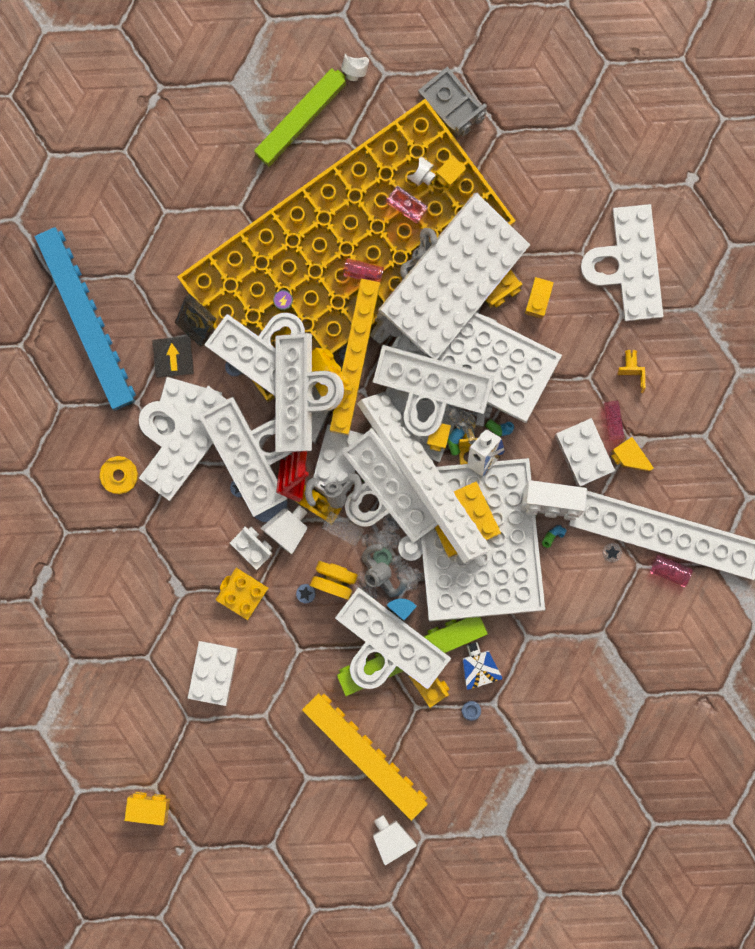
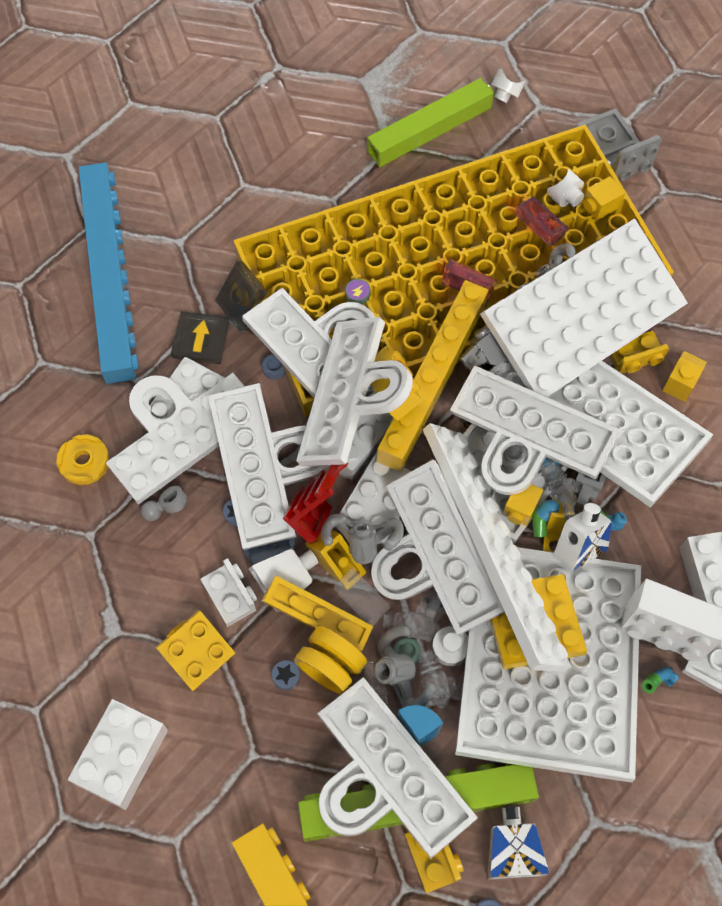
camera: 10 degrees right, 20 degrees down
none -> light grey plate [141,486,187,522]
none -> yellow plate [262,576,373,652]

